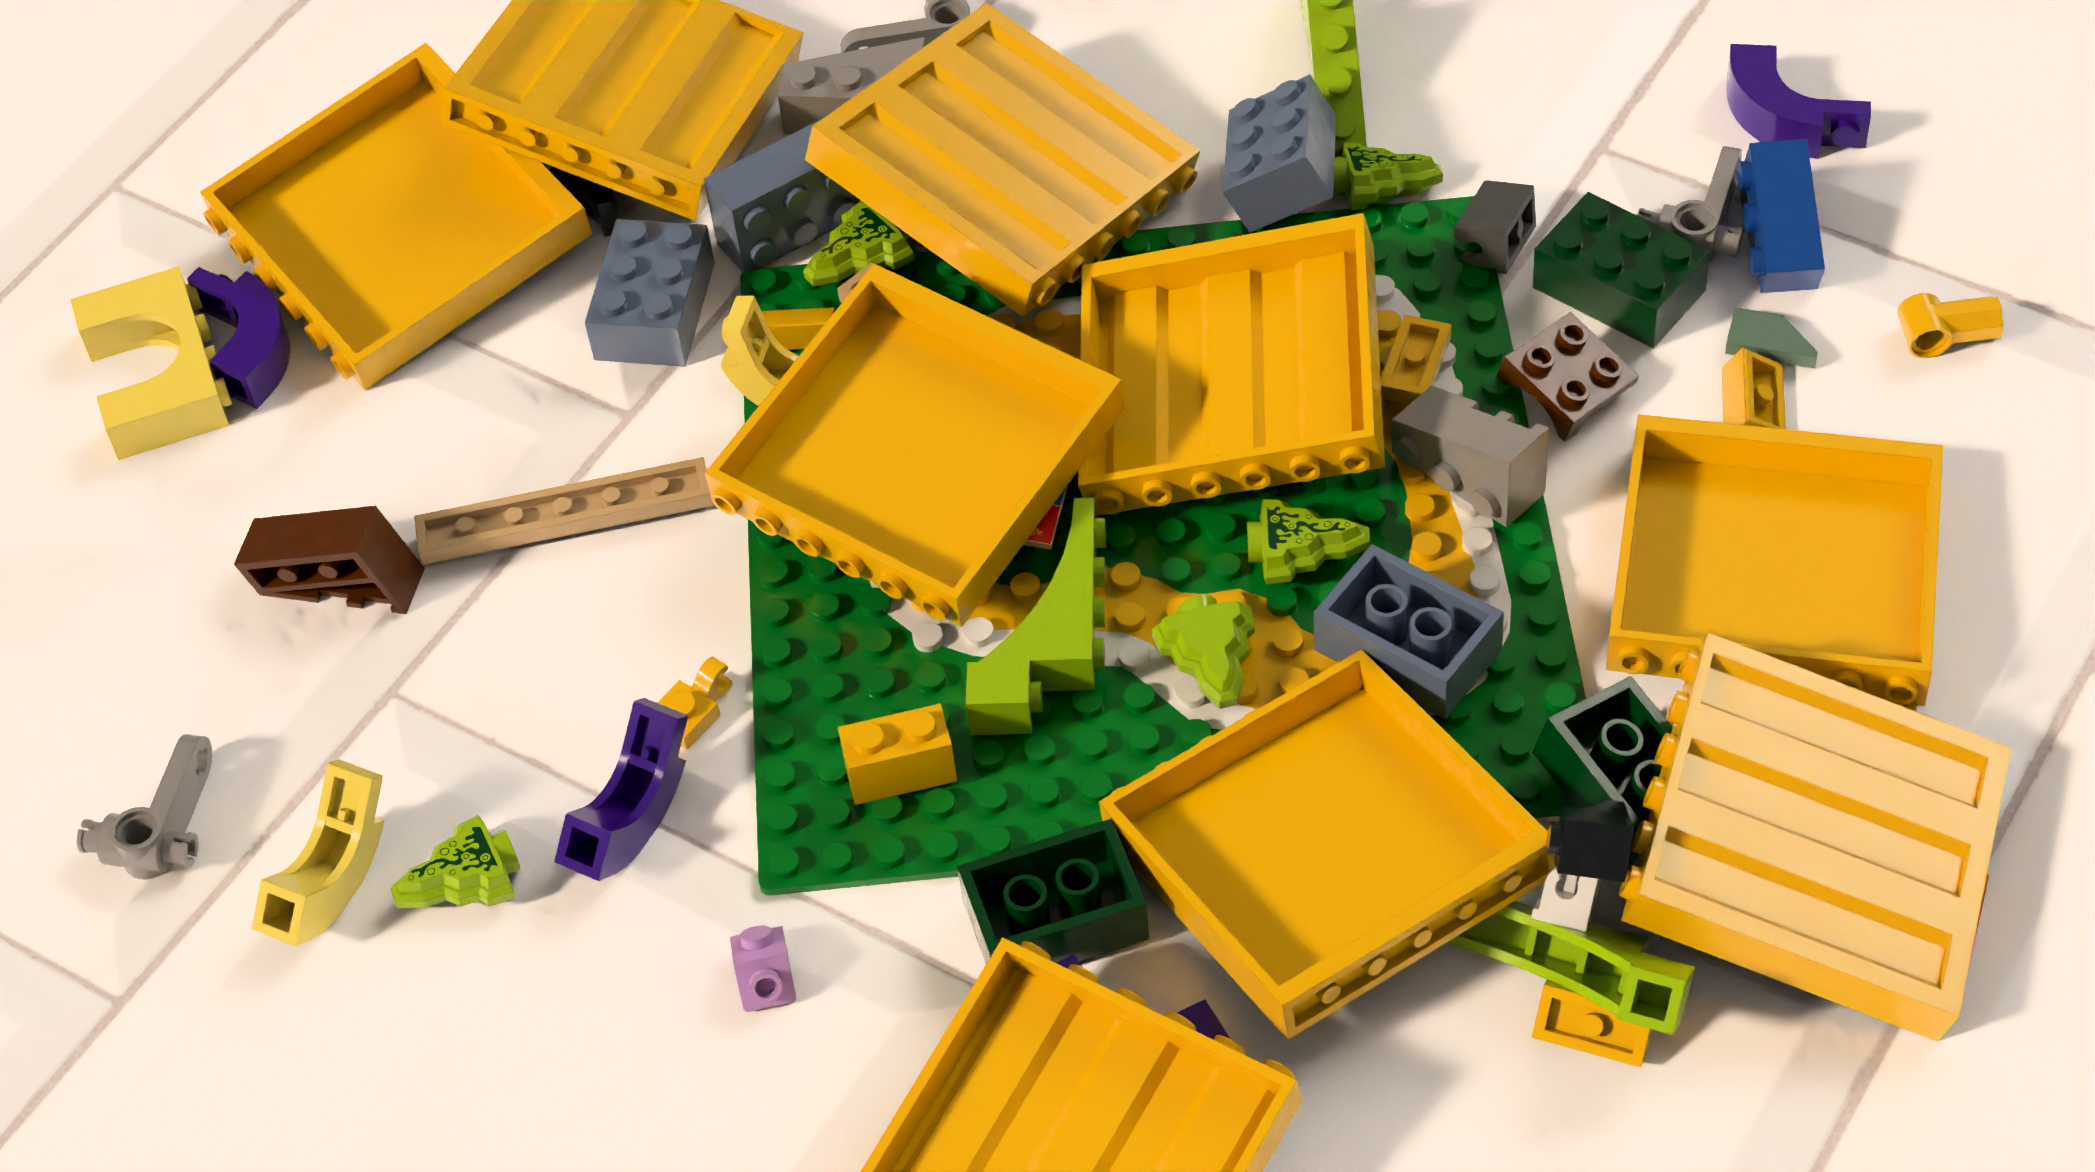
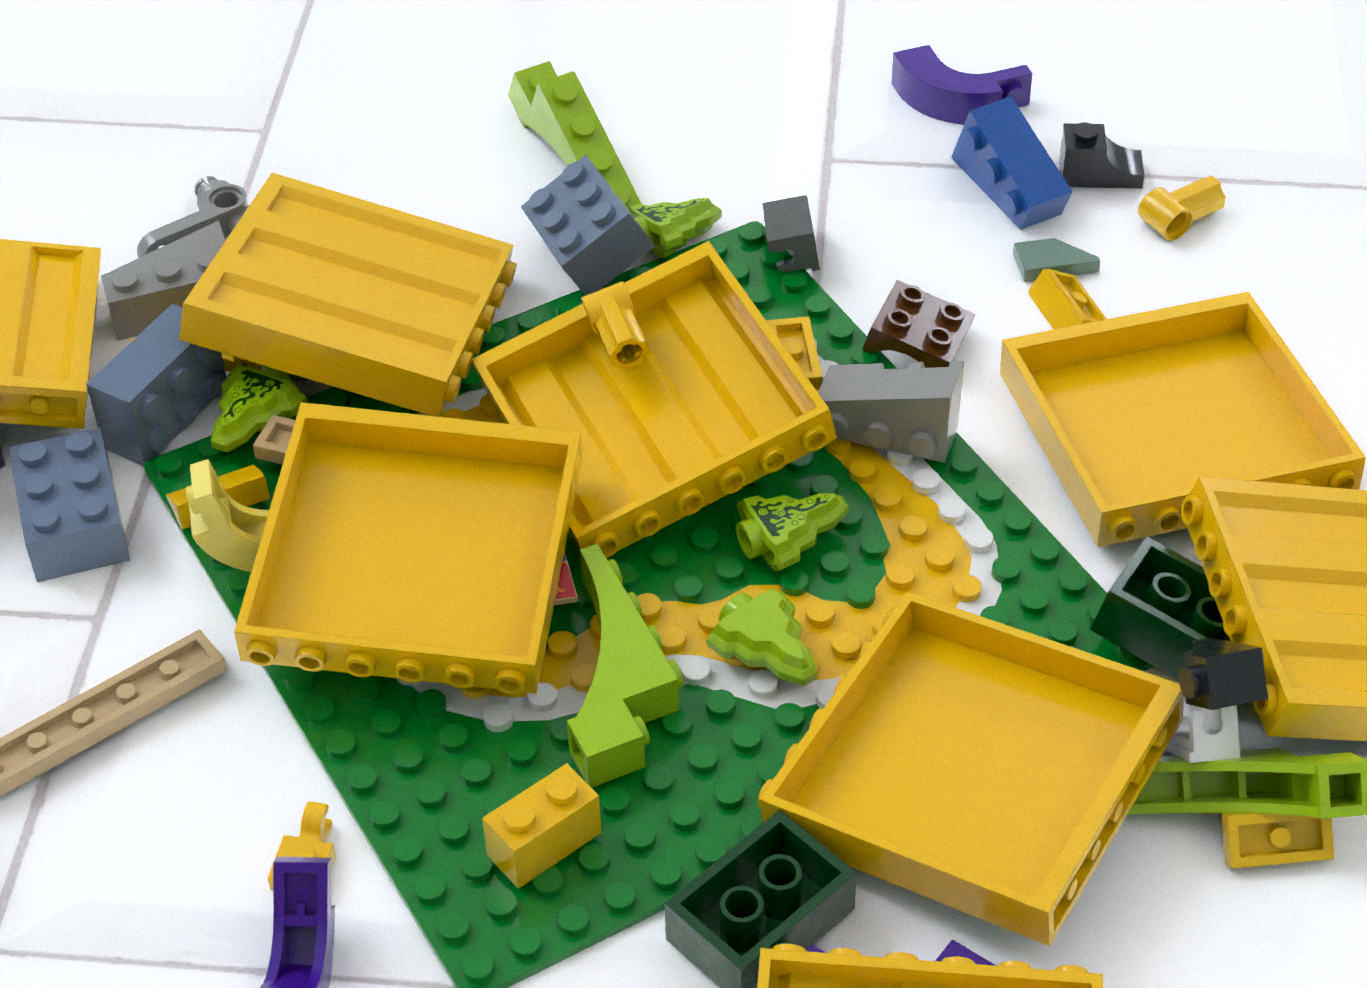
camera: 30 degrees left, 5 degrees down
sand blue brick [1314,544,1504,720] -> none
dark green brick [1532,192,1710,349] -> none
light grey piece [1637,146,1744,262] -> none
none -> yellow piece [581,281,649,369]
none -> black arch [1059,122,1144,189]

